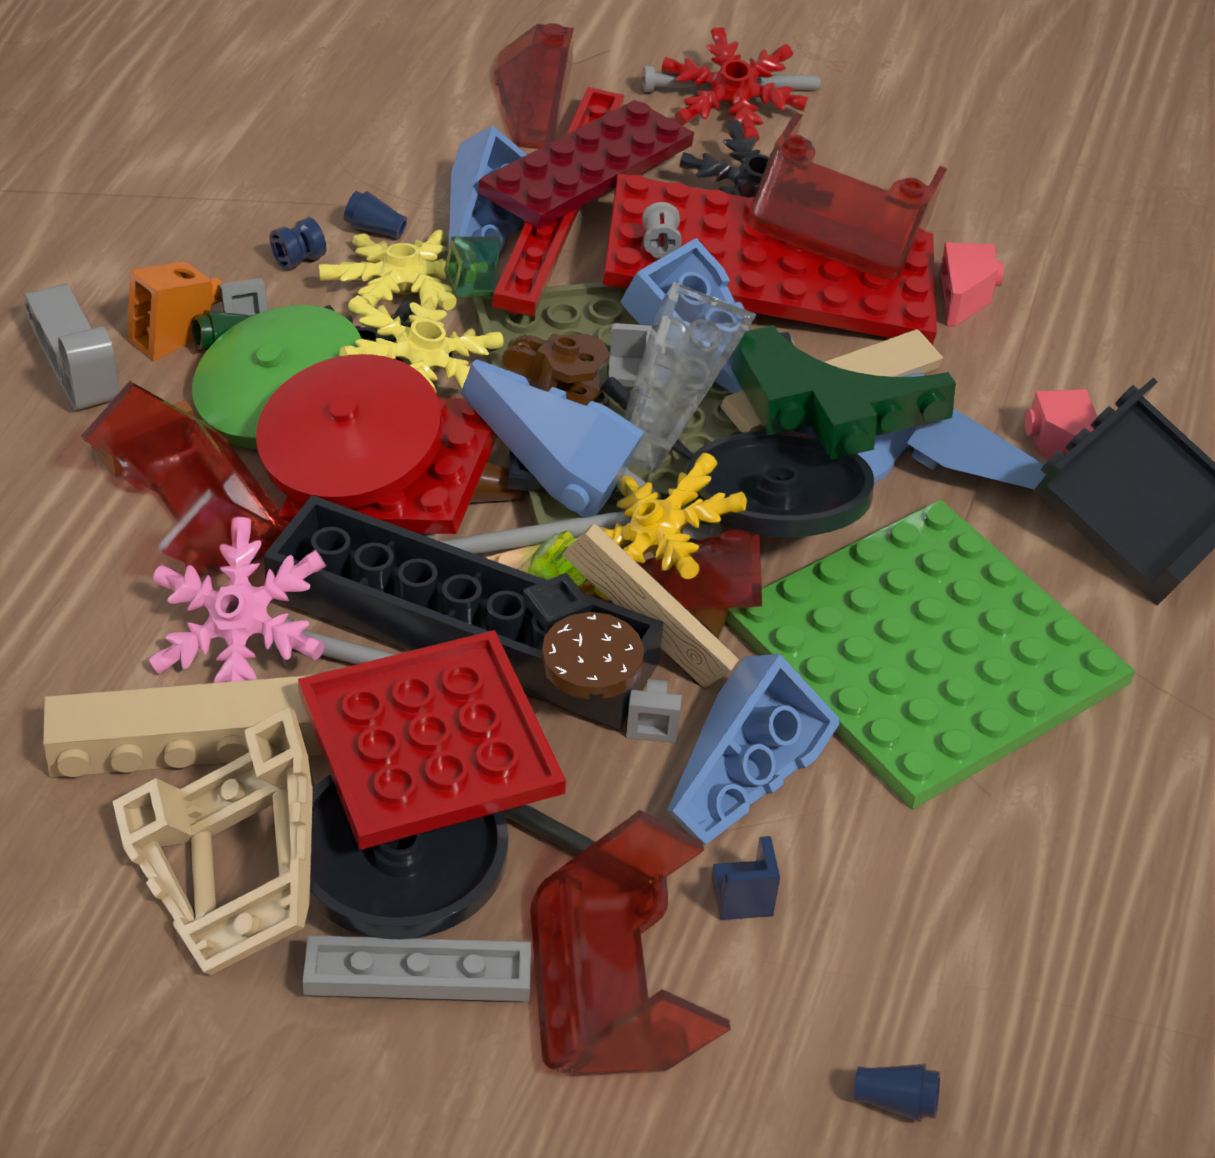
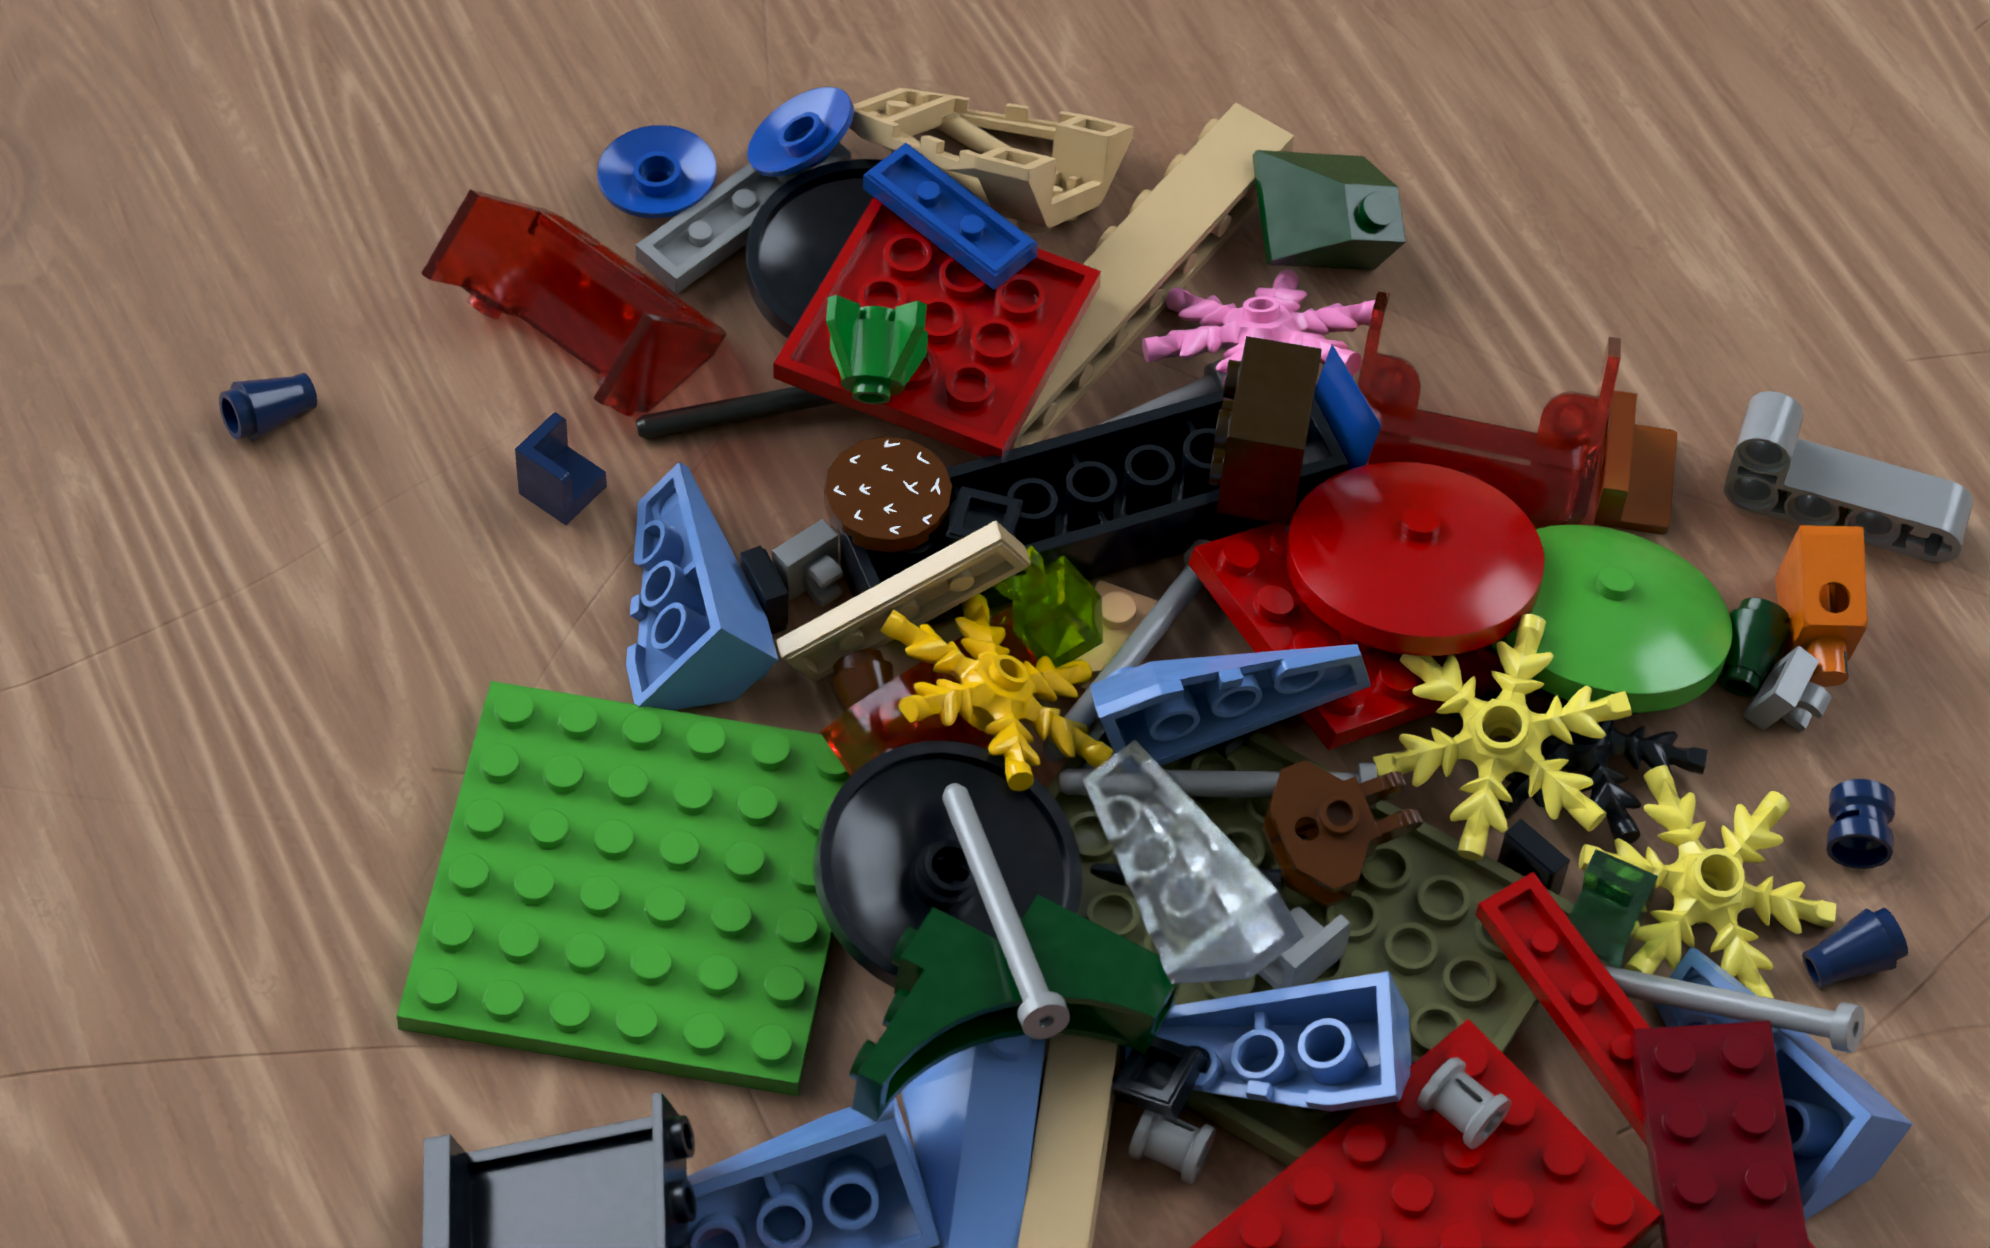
camera: 135 degrees right, 10 degrees up
none -> blue dish [597,125,717,218]
none -> black tile [740,545,788,634]
none -> blue dish [747,87,854,177]
none -> green brick [826,295,928,404]
none -> blue tile [863,143,1038,290]
none -> light grey bar [942,783,1070,1039]
none -> dark brown brick [1208,336,1322,525]
none -> dark green slope [1252,150,1406,270]
none -> blue sticker [1314,344,1382,470]
none -> black tile [1497,819,1570,895]
none -> light grey bar [1604,965,1865,1053]

